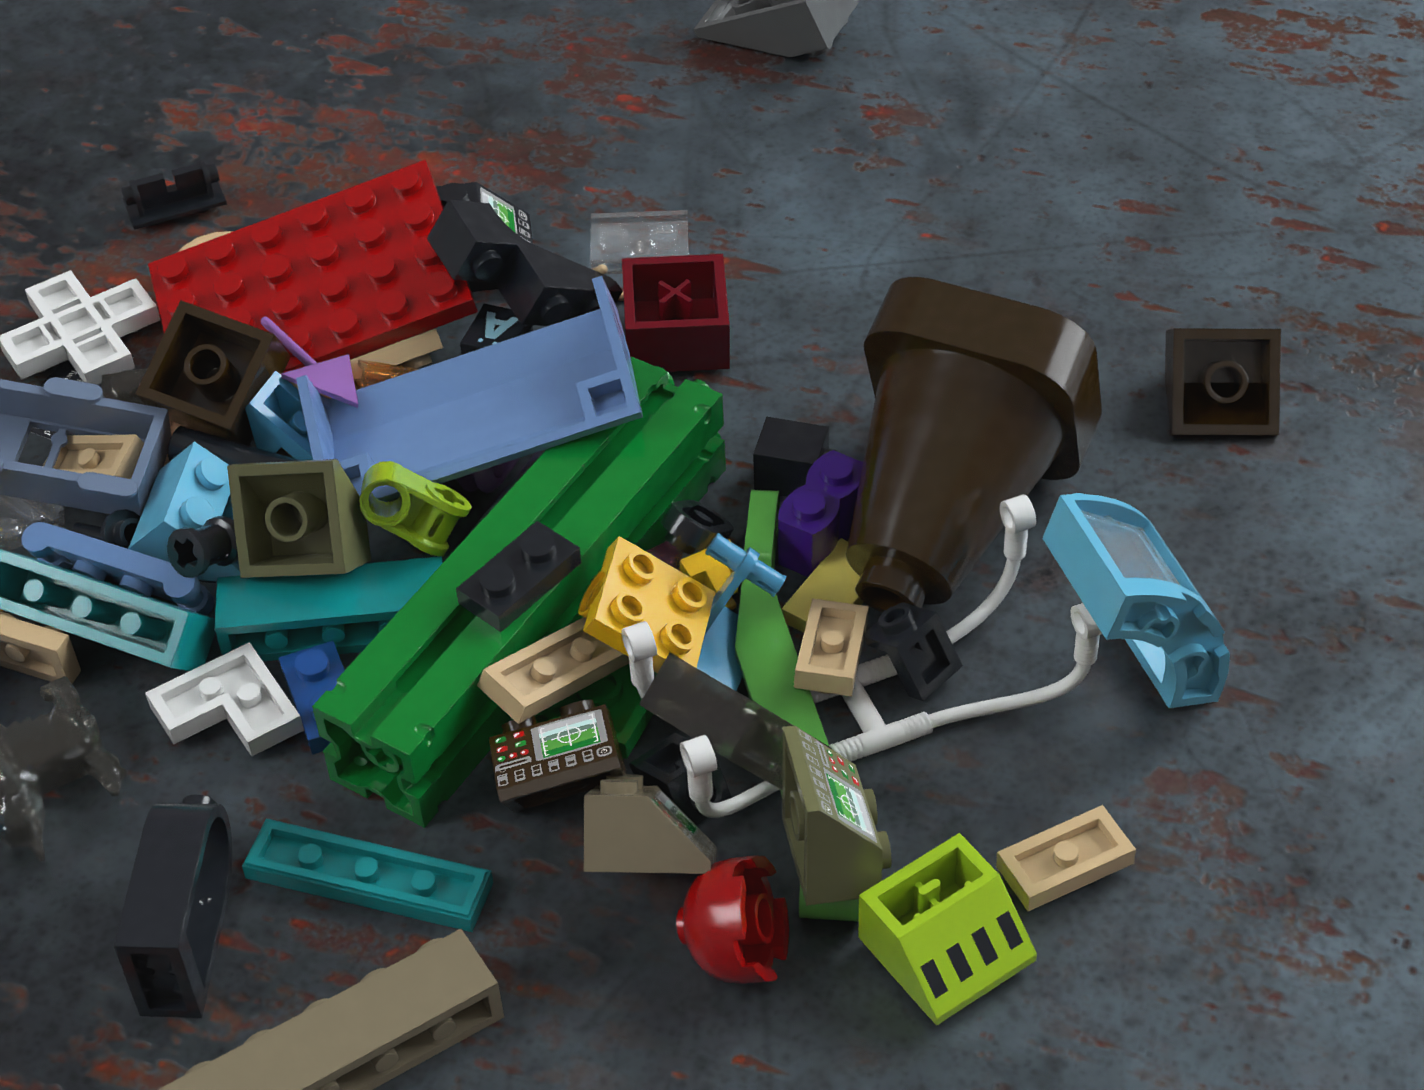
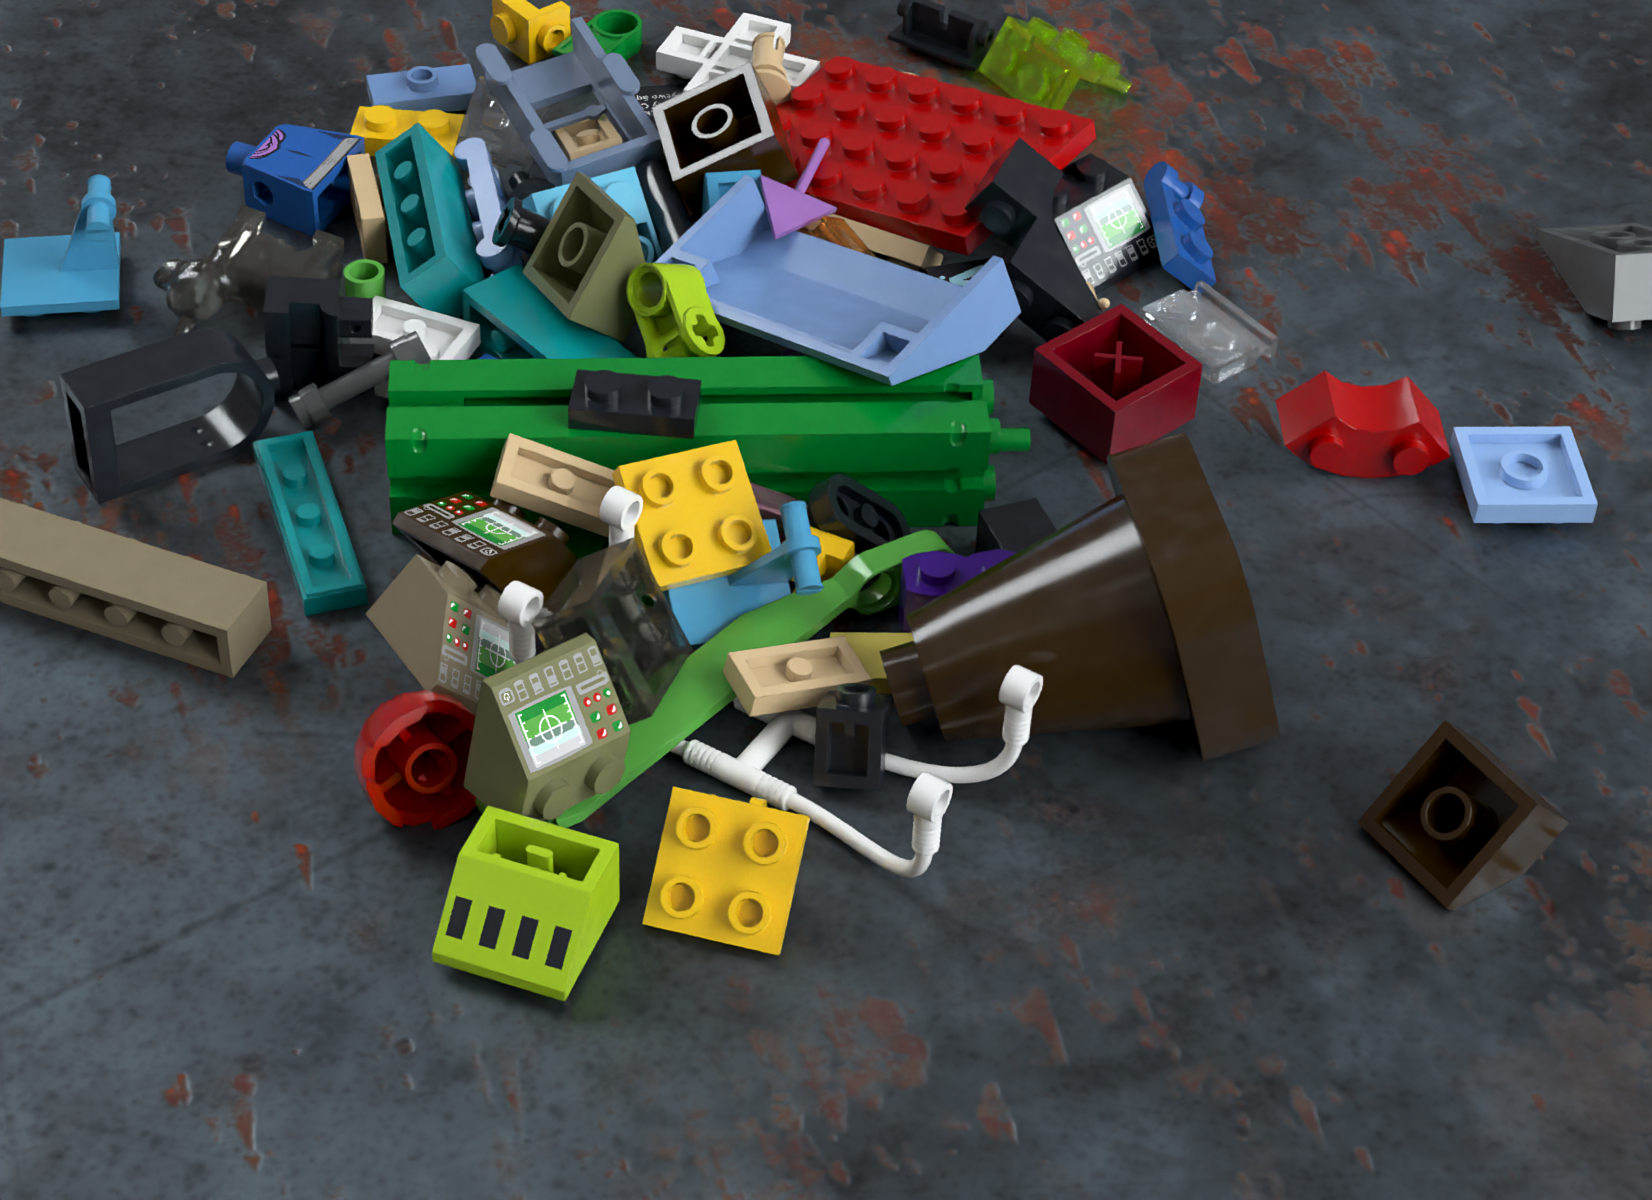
camera: 50 degrees right, 5 degrees down
tan plate [996,805,1136,911] -> none
medium azure window [1042,493,1230,708] -> none
none -> black hips [264,275,374,401]
none -> dark grey bar [288,331,432,429]
none -> bright green hinge [344,259,386,299]
none -> yellow plate [642,786,811,955]
none -> tan pin [752,32,791,105]
none -> clear neon green bracket [978,16,1132,110]
none -> blue plate [1144,161,1216,296]
none -> red brick [1276,370,1451,478]
none -> light blue plate [1450,426,1598,524]

